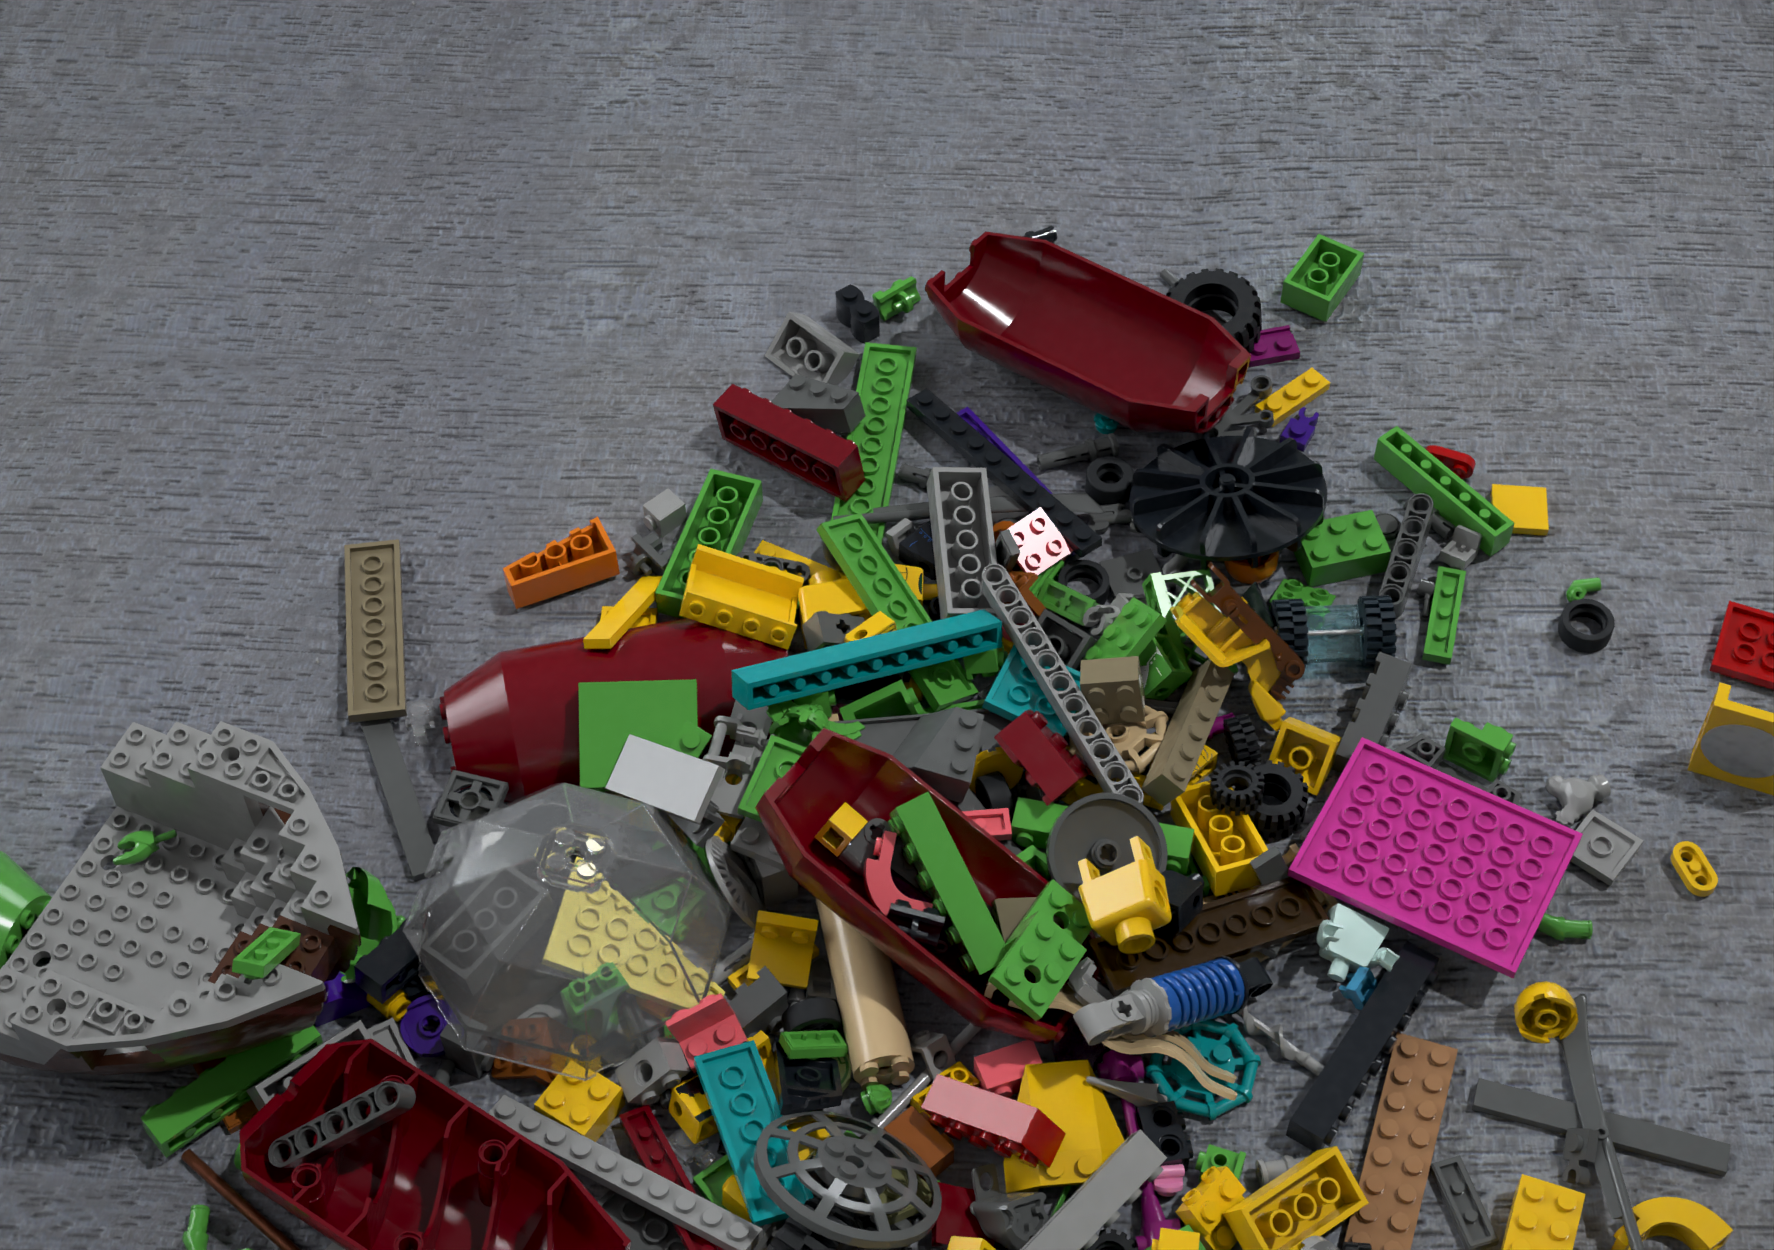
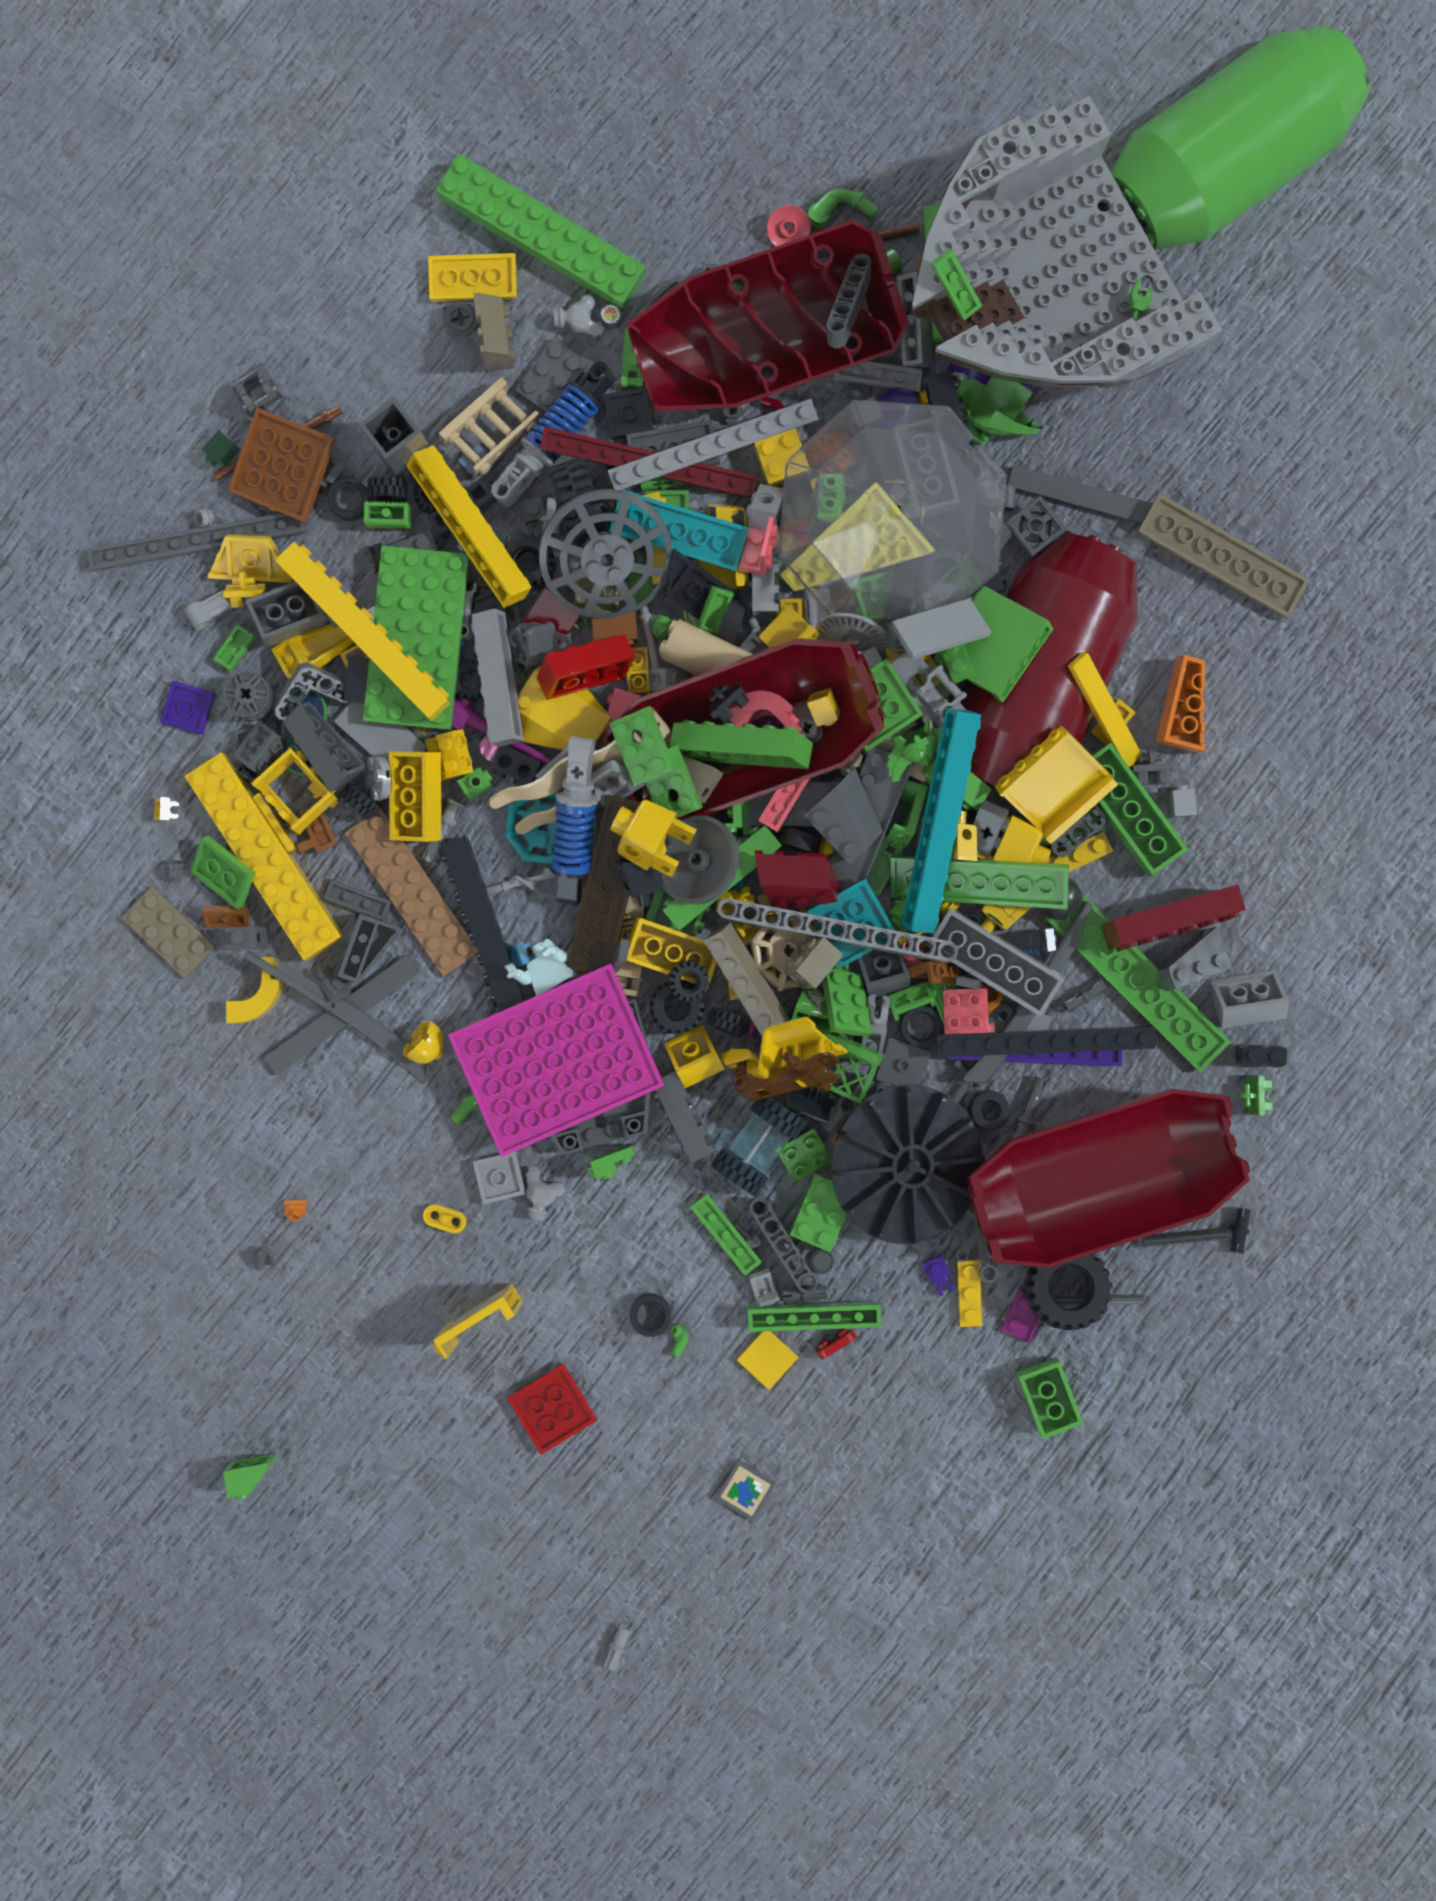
camera: 130 degrees right, 35 degrees up
none -> dark grey wedge [338,913,402,984]
none -> tile [716,1459,776,1521]

